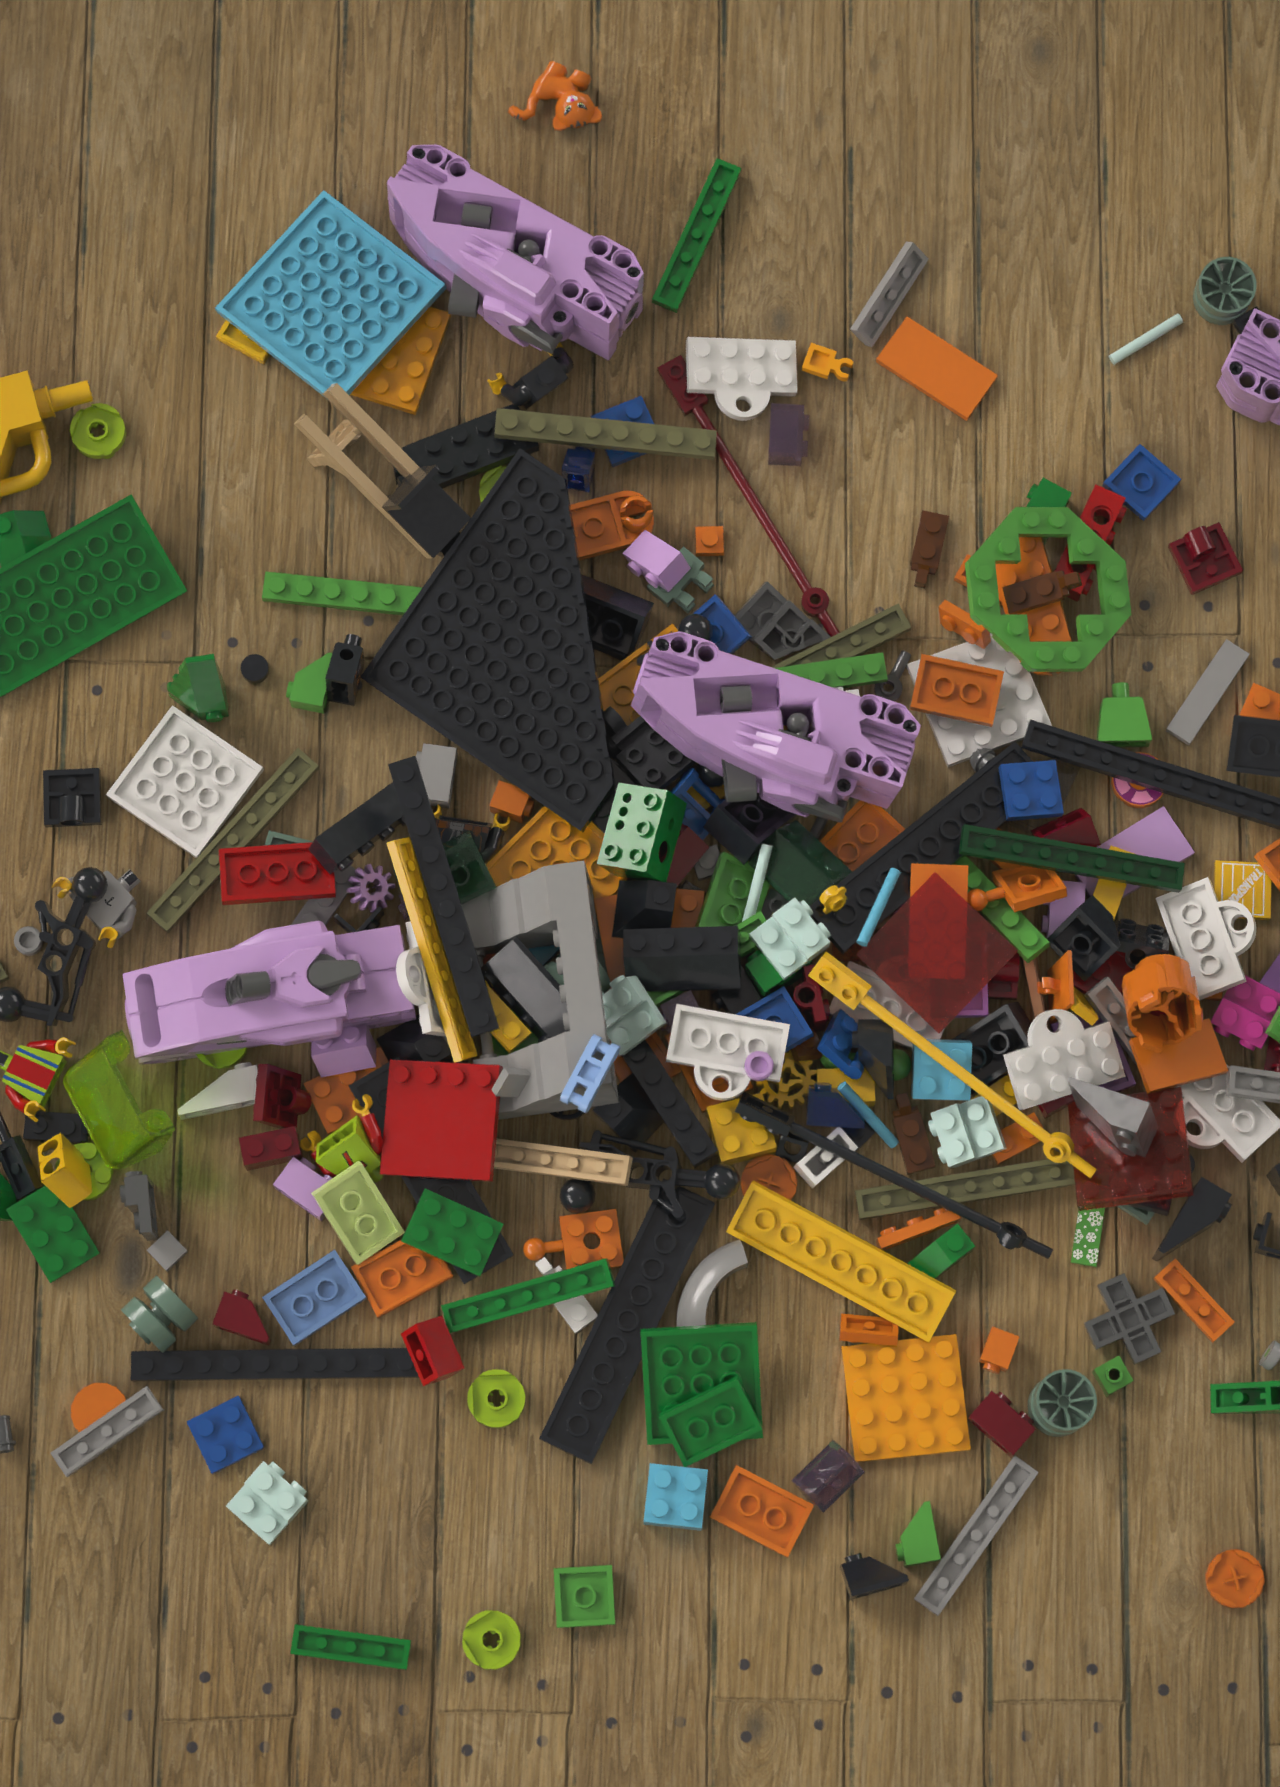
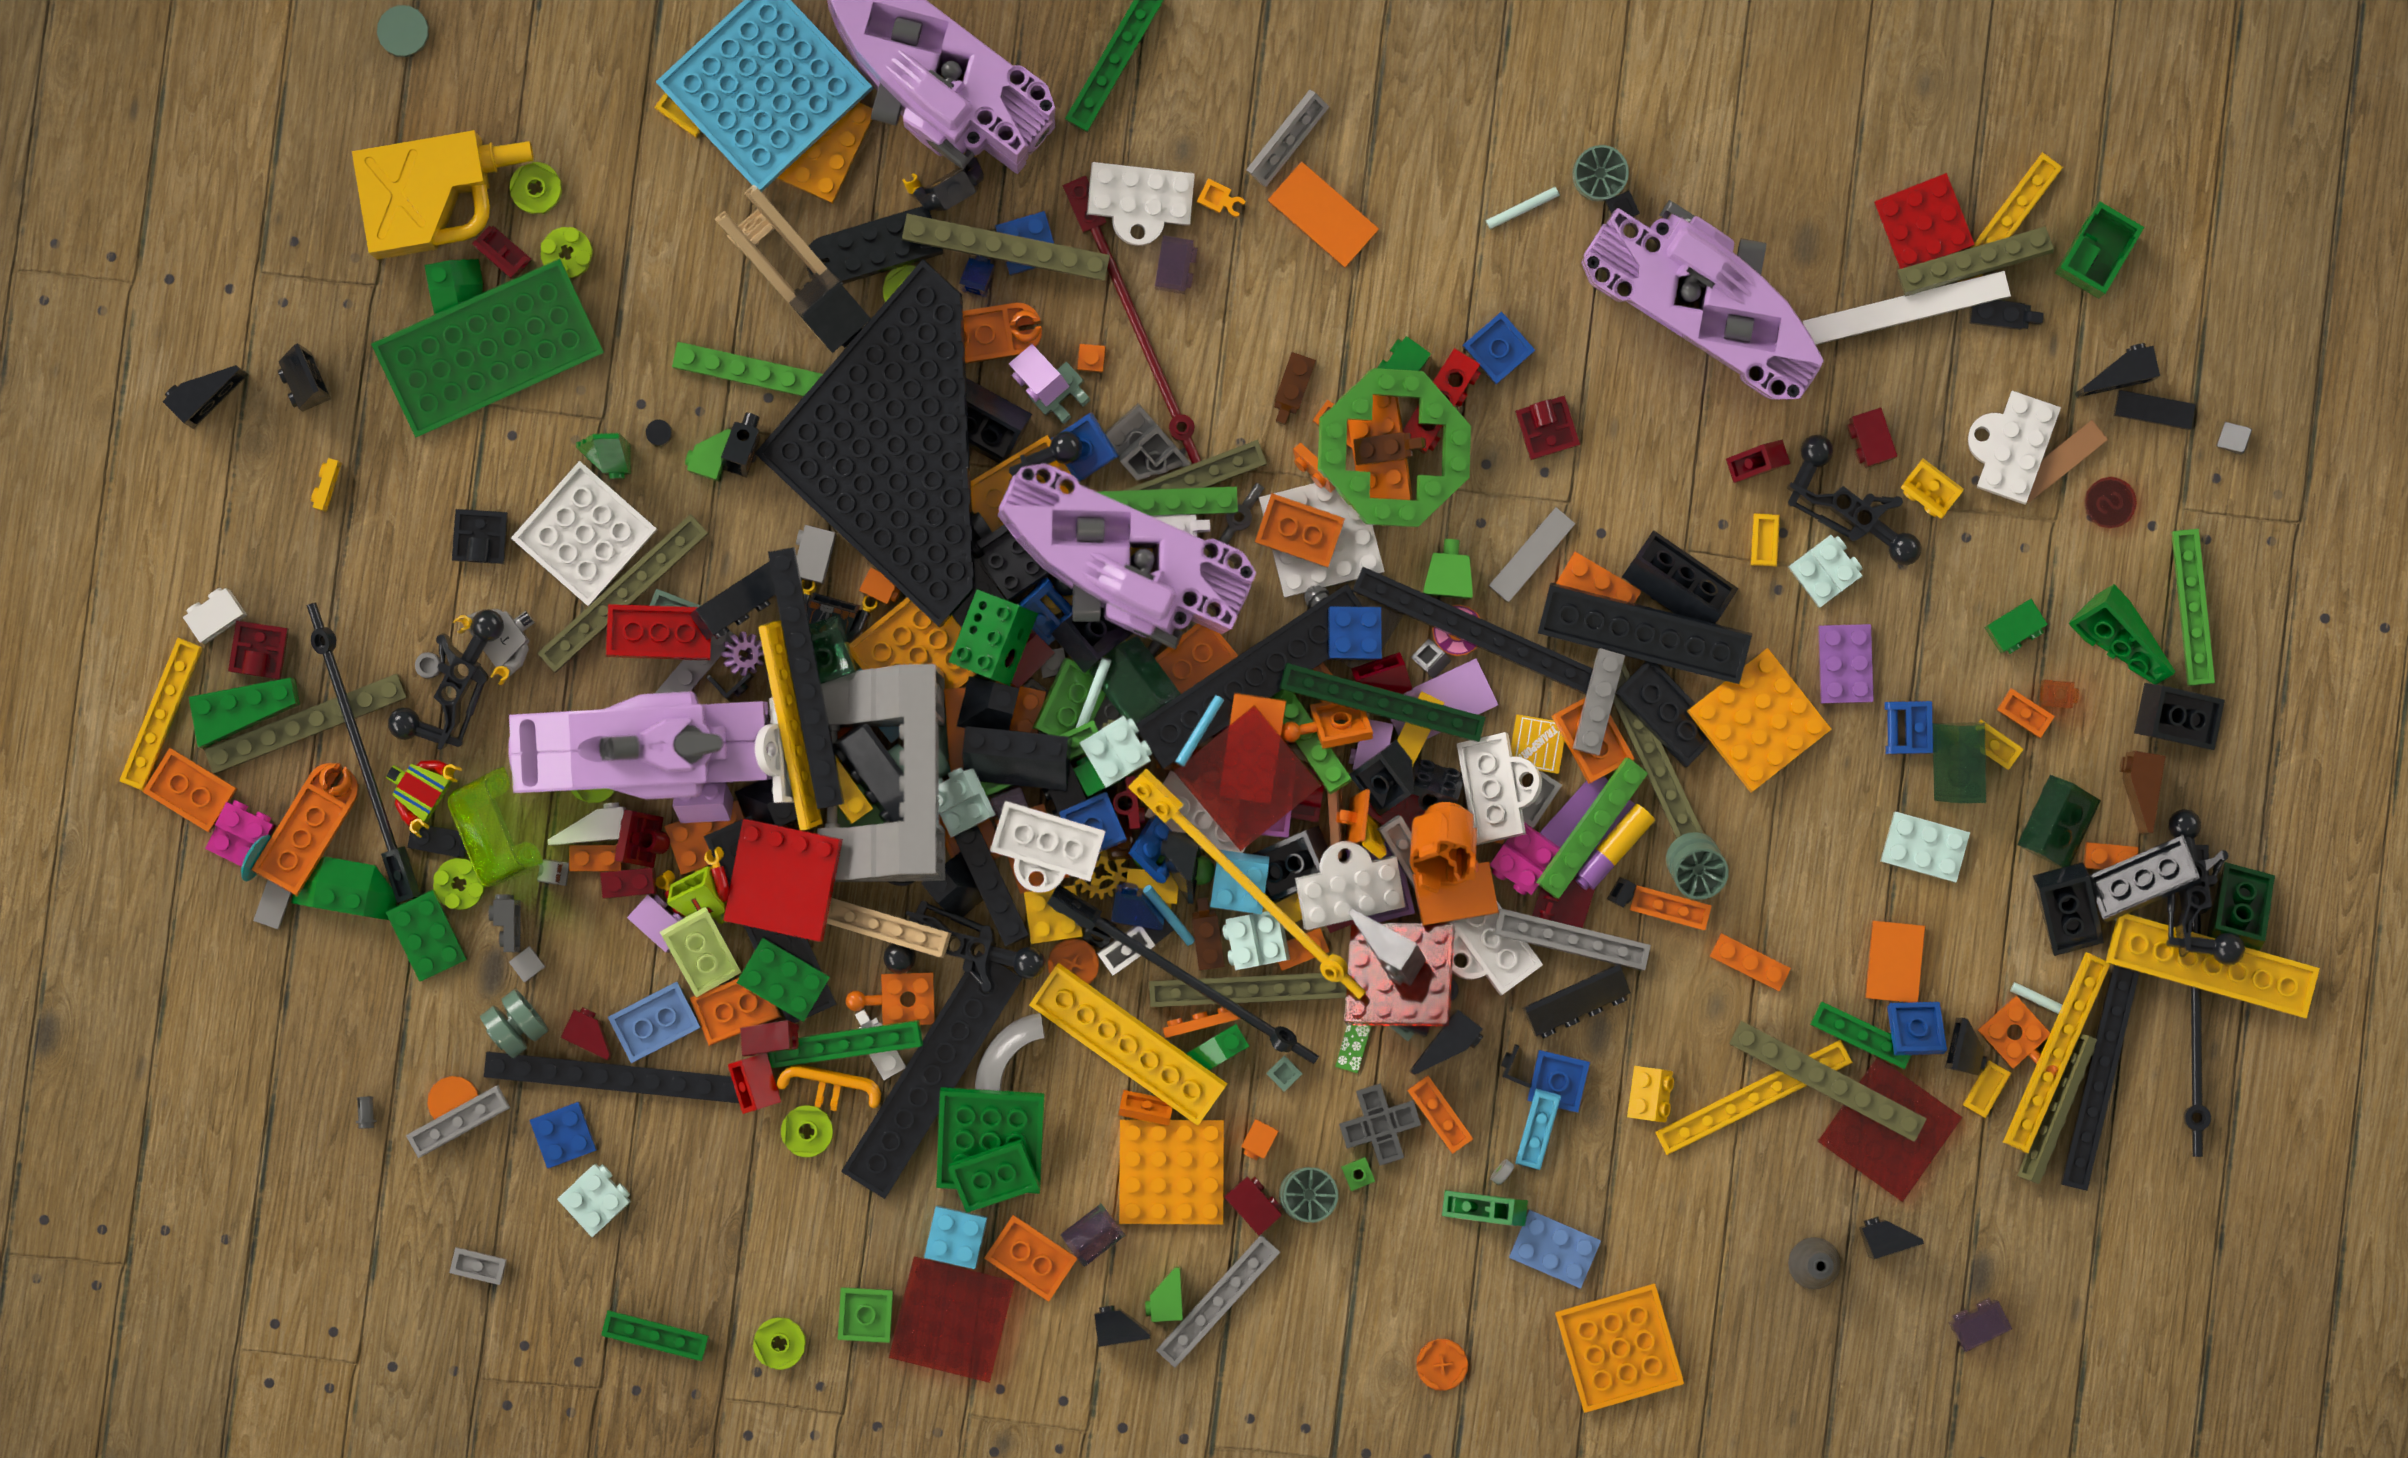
camera: 10 degrees right, 10 degrees up
yellow piece [37,1133,92,1208] -> none
light grey tile [491,1067,531,1098] -> none
light blue plate [560,1034,621,1113] -> none
lavender tile [744,1051,774,1081] -> none
yellow plate [819,885,847,914] -> none
none -> light grey plate [449,1247,507,1285]
none -> dark red hinge [472,226,532,279]
none -> light grey leg [537,859,569,886]
none -> lime plate [540,227,593,279]
none -> orange plate [569,845,622,871]
none -> dark red hinge [740,1020,799,1057]
none -> light orange piece [777,1064,881,1111]
none -> clear red plate [889,1256,1015,1383]
none -> sand green plate [1266,1055,1302,1092]
none -> dark grey slope [1411,639,1451,678]
none -> light grey plate [1522,771,1562,828]

